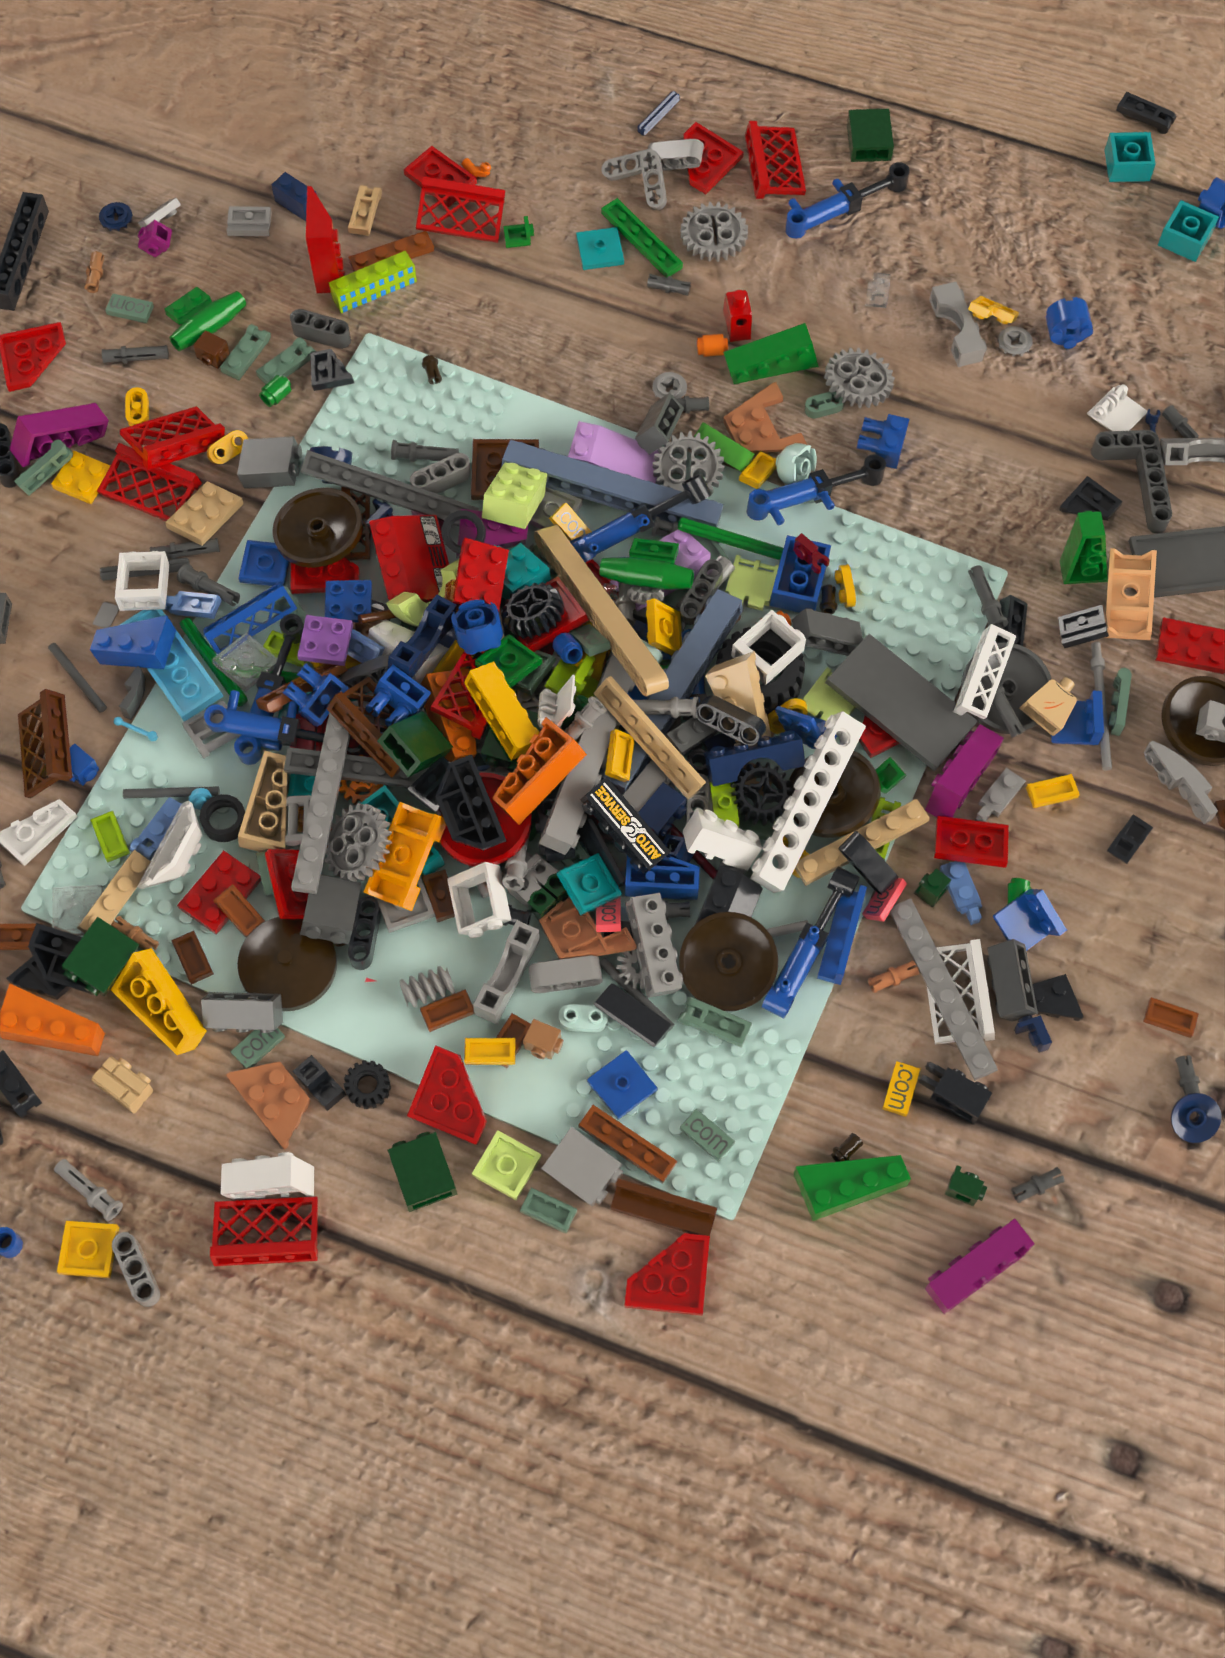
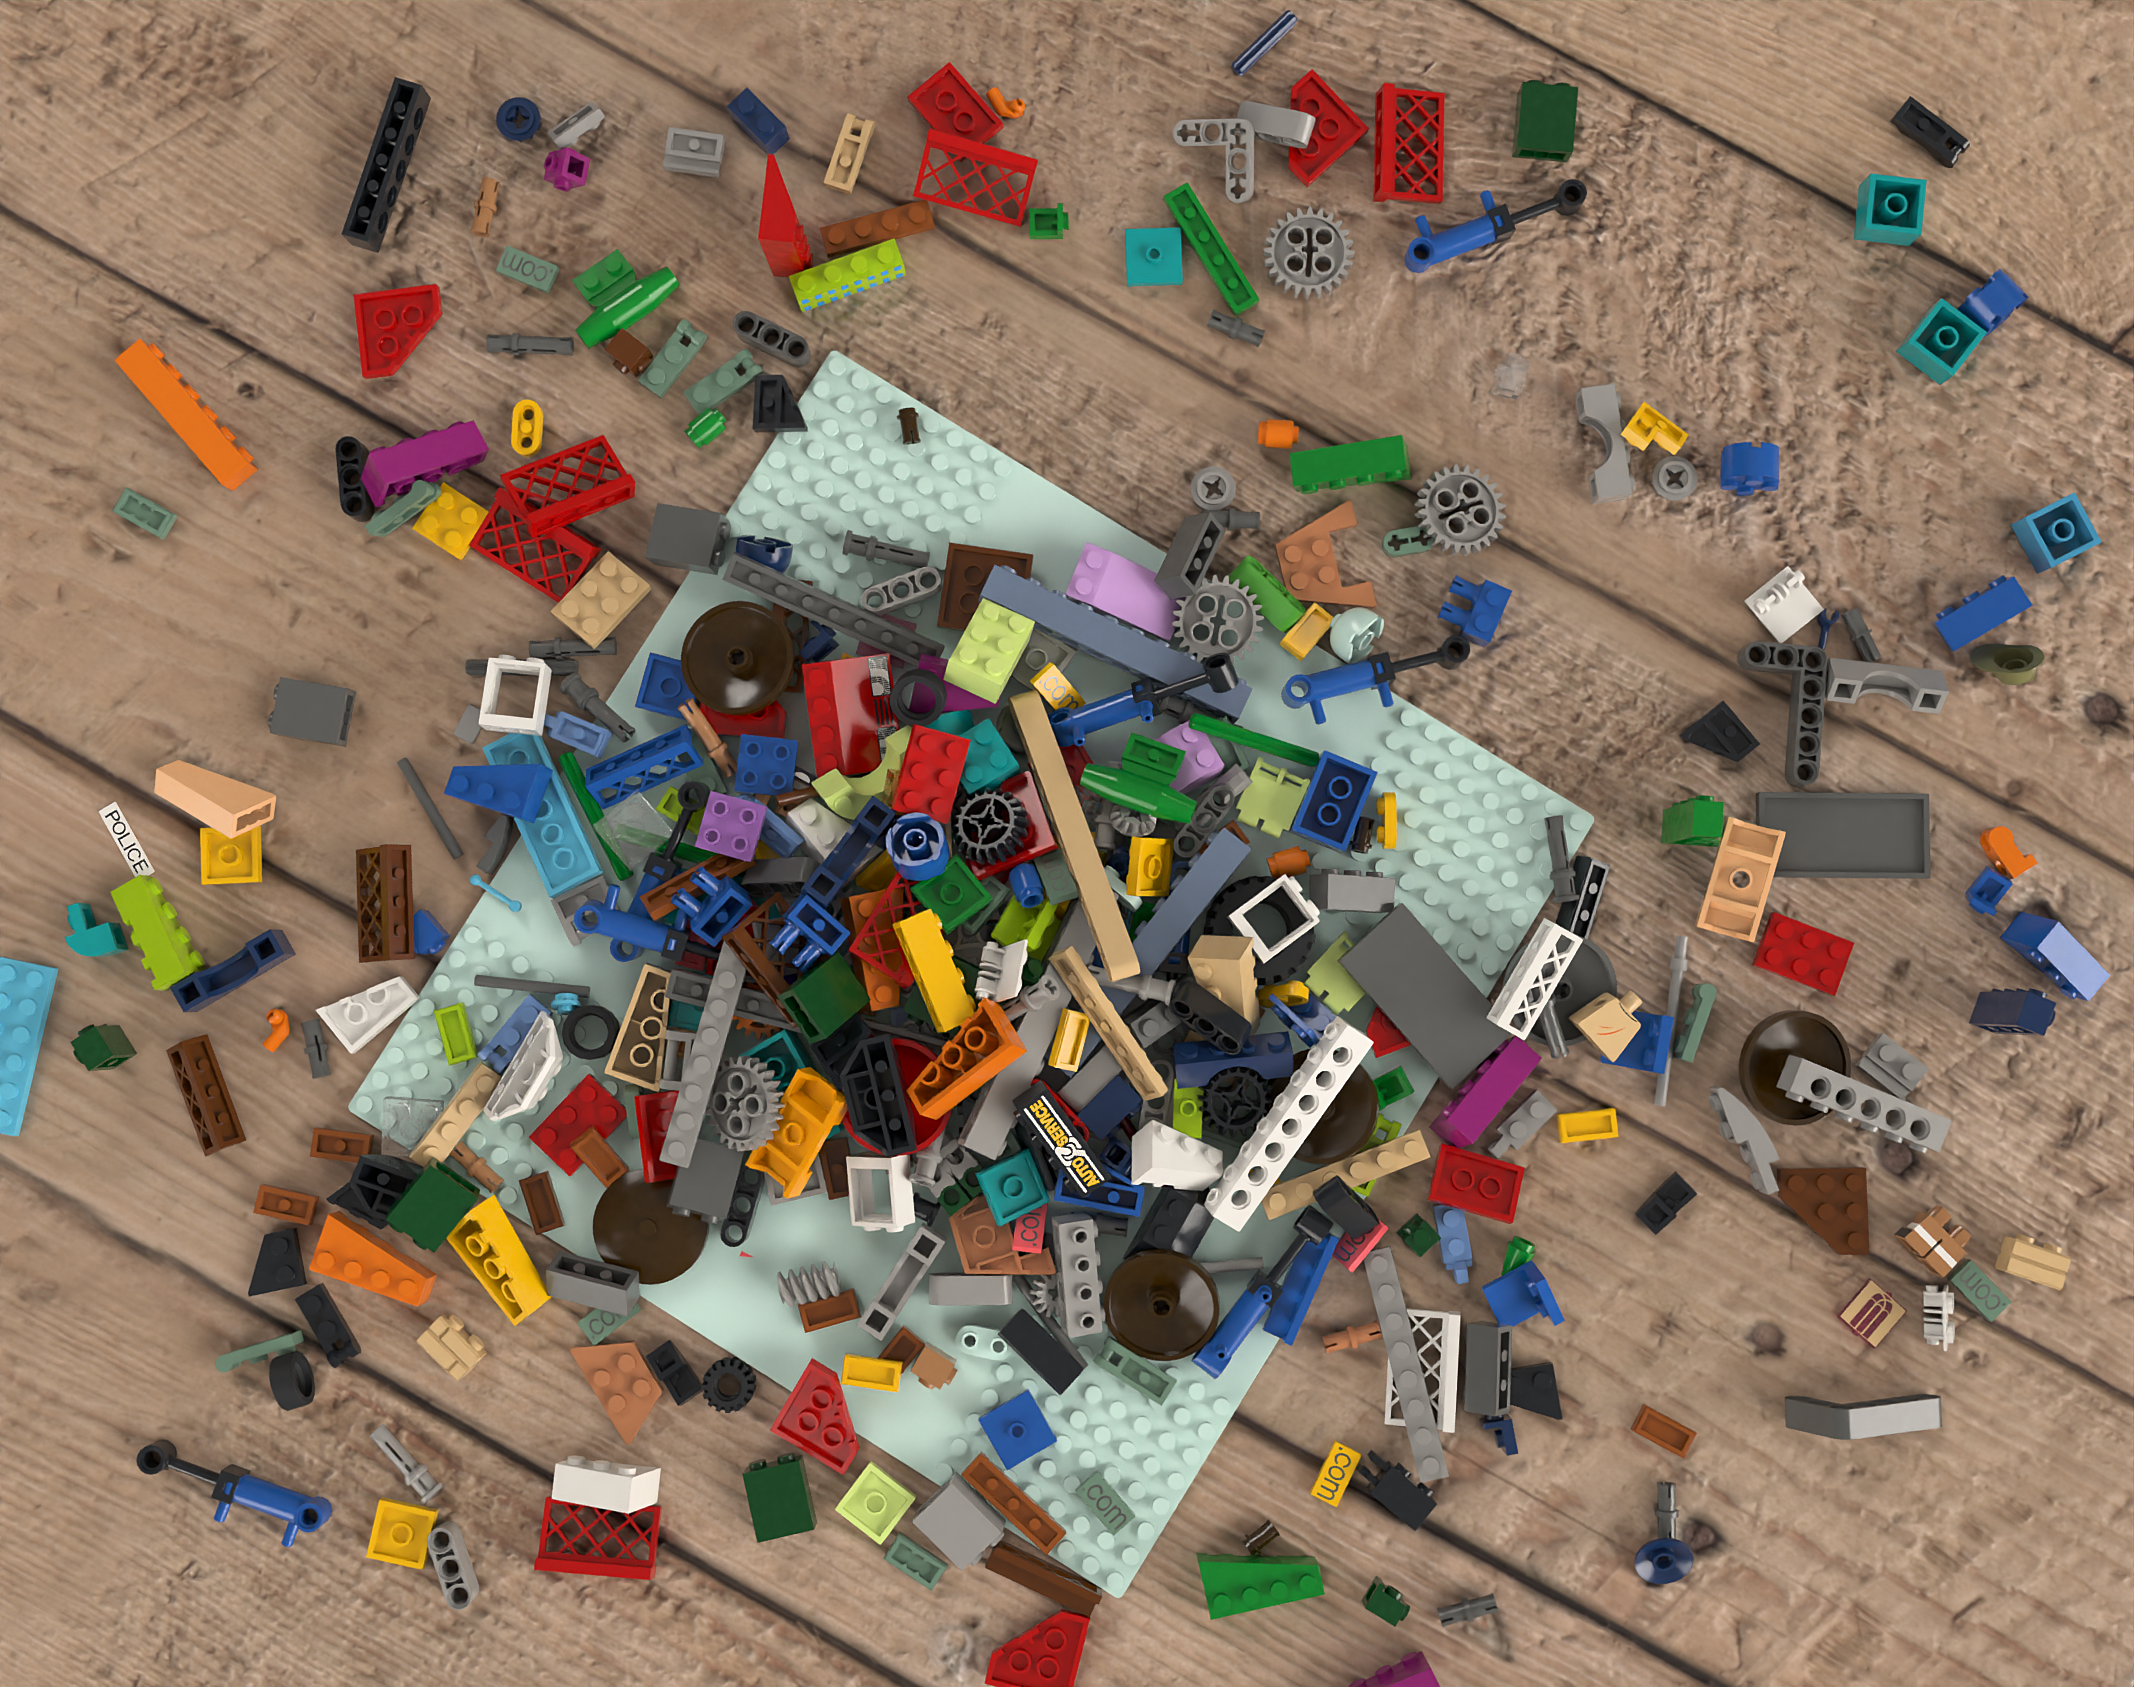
camera: 10 degrees right, 20 degrees up
yellow plate [207,430,248,465] -> none
red torso [723,290,752,342] -> none
dark red plate [794,533,830,574] -> none
plate [1058,604,1109,649] -> none
none -> medium nougat pin [677,698,737,778]

